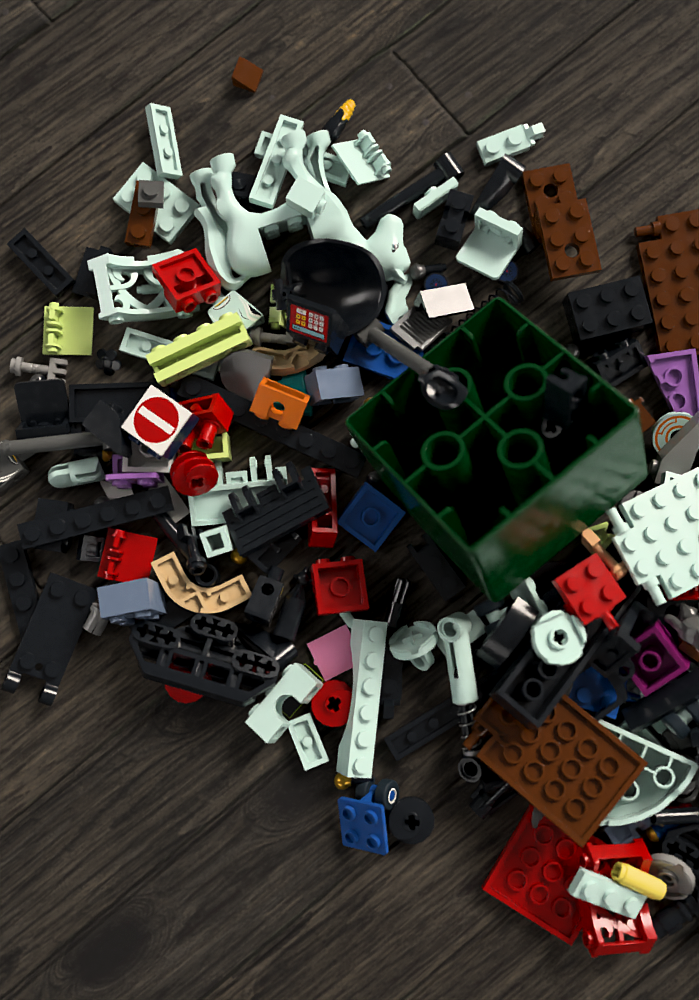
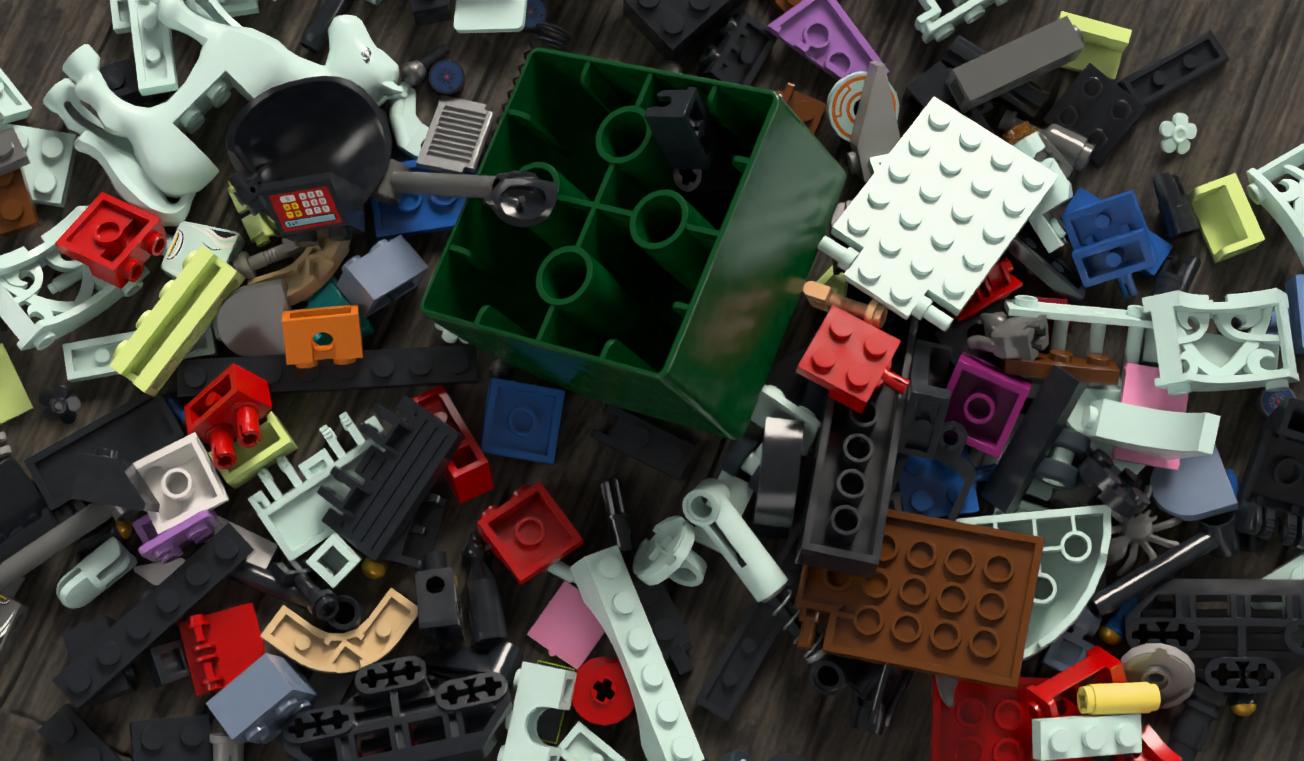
camera: 30 degrees left, 5 degrees down
piece [121,385,200,461] -> none
red piece [170,450,219,496] -> none
light aqua brick [286,175,327,220] -> none
panel [414,283,474,320] -> none
light aqua plate [530,610,586,666] -> none

